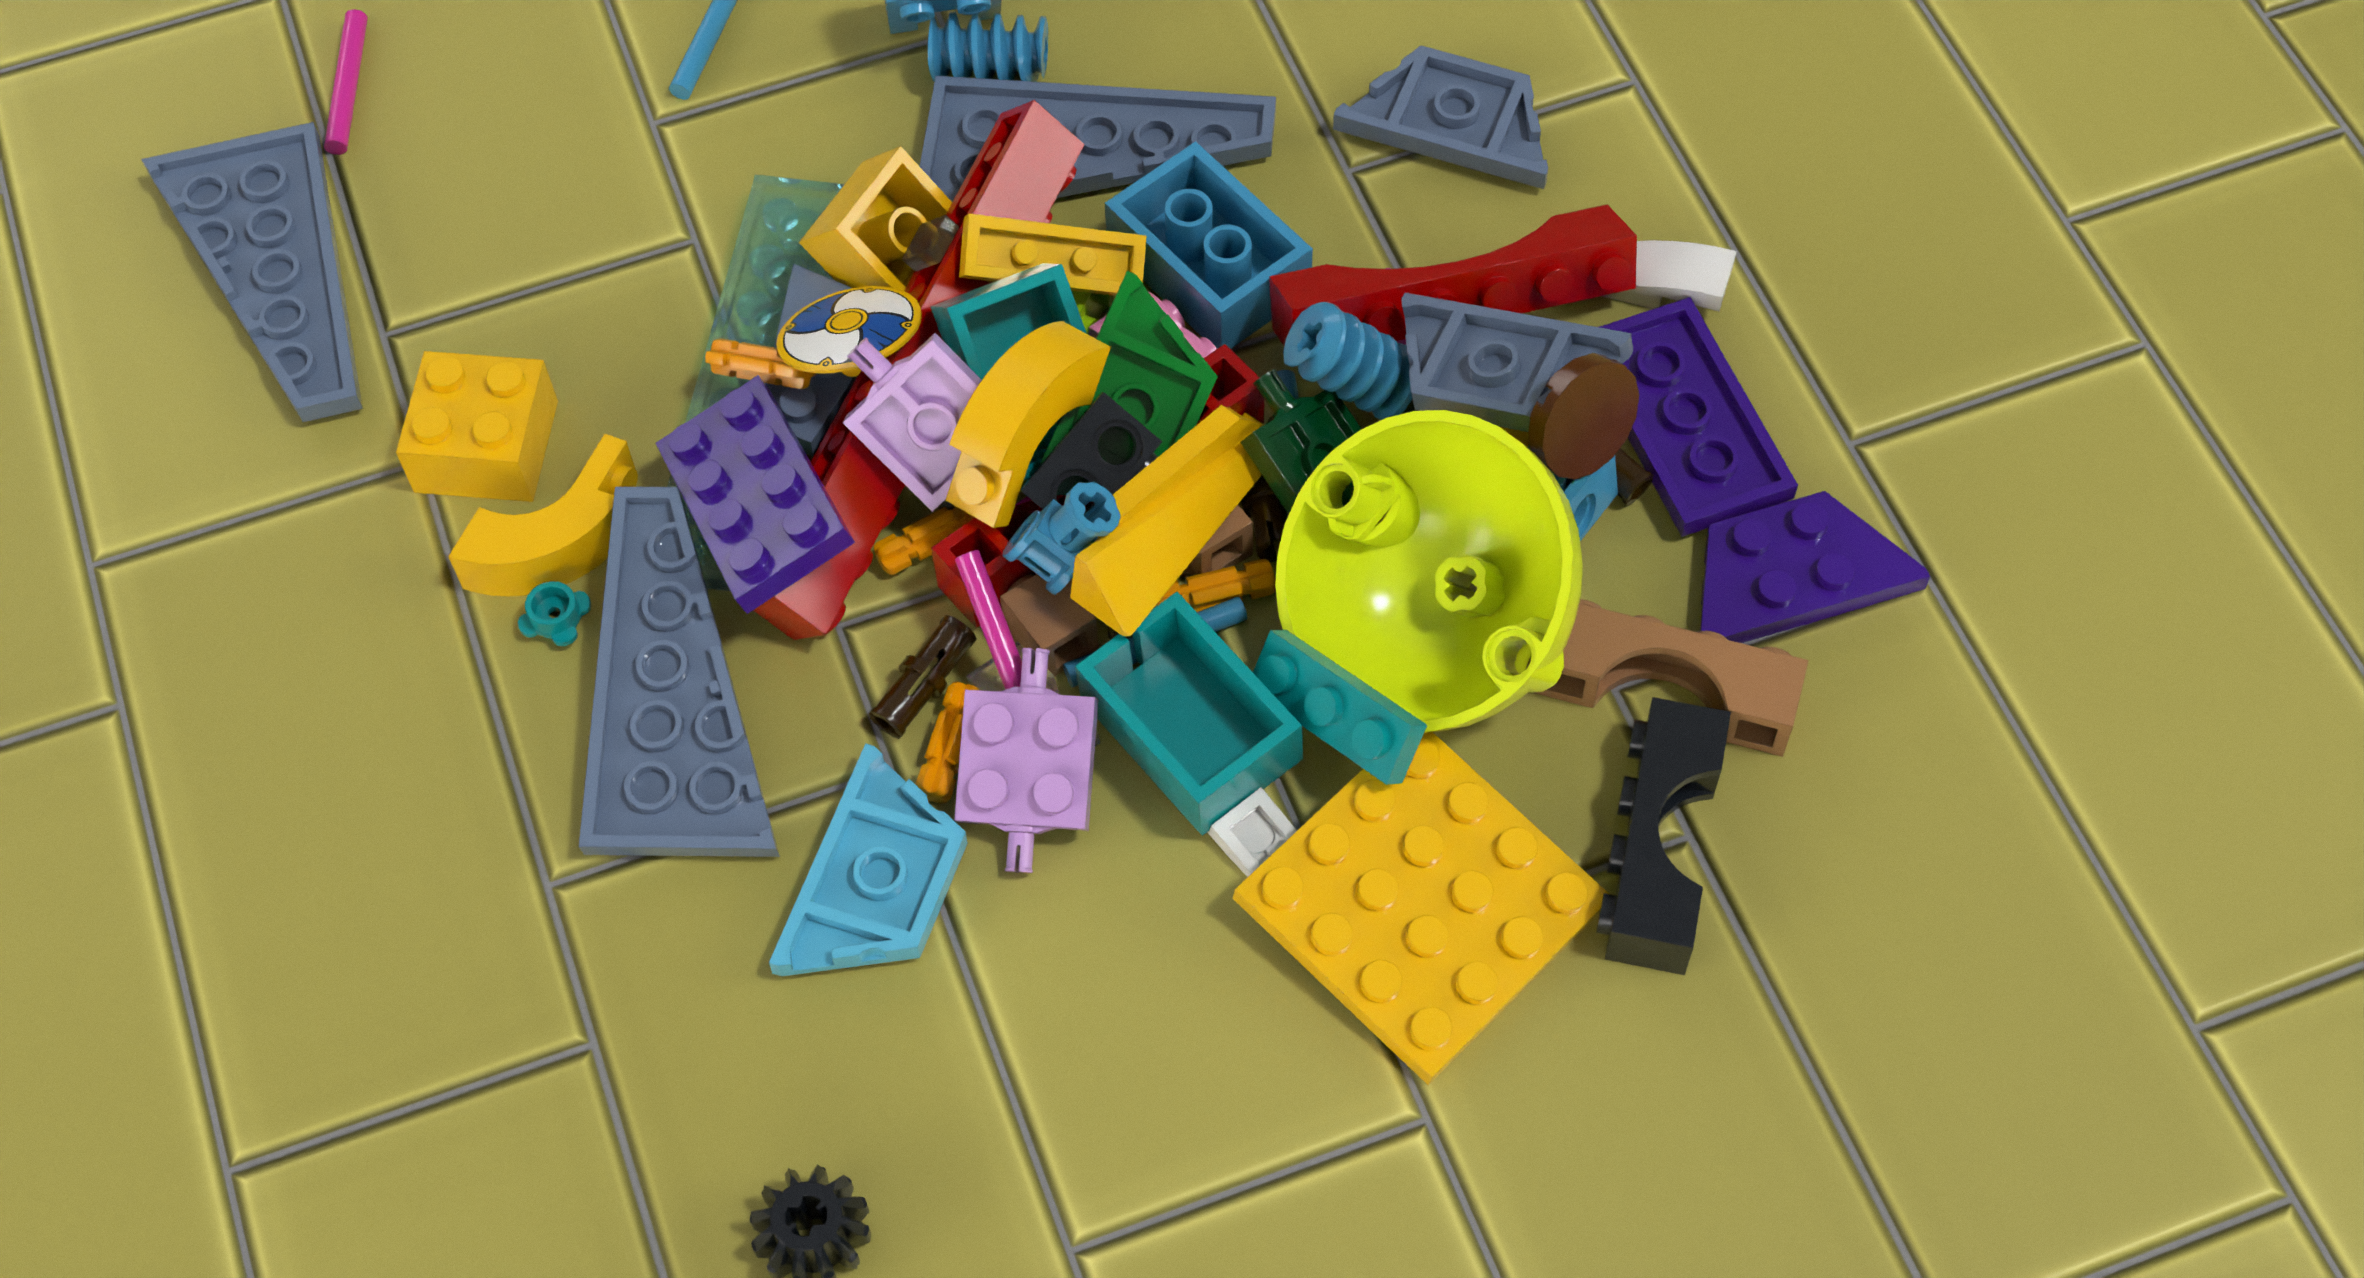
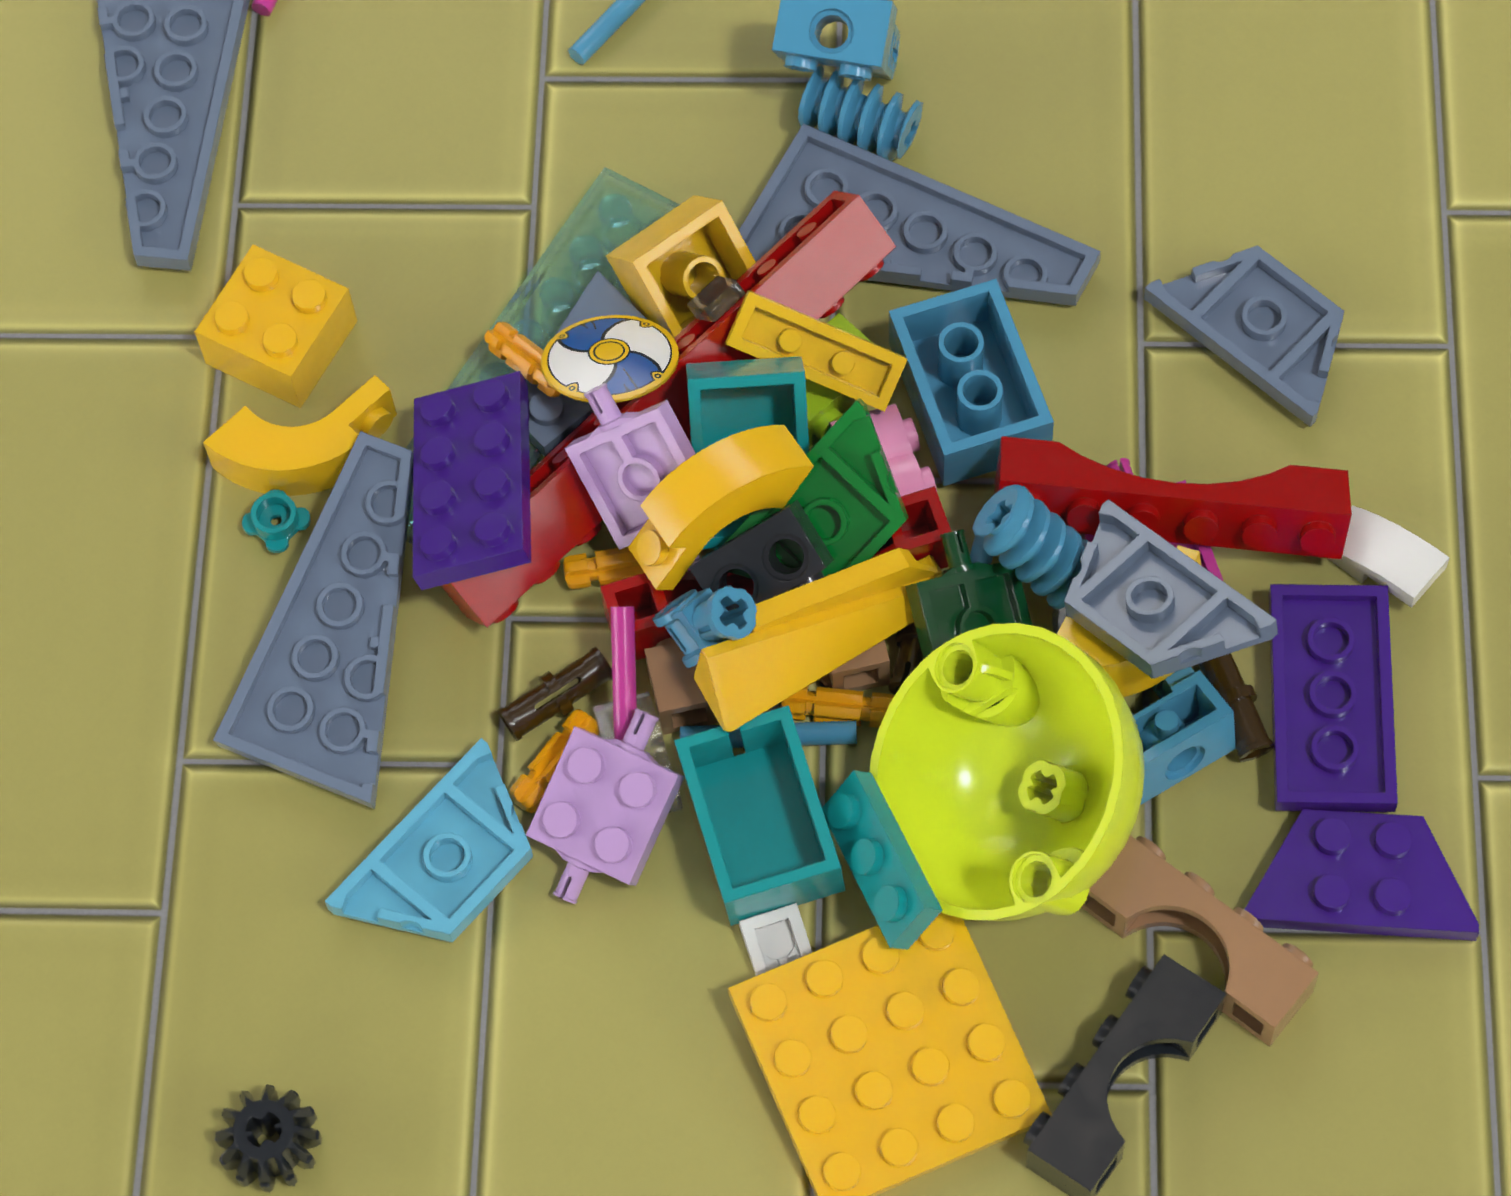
camera: 25 degrees right, 5 degrees up
reddish brown tile [1528,353,1640,479] -> none

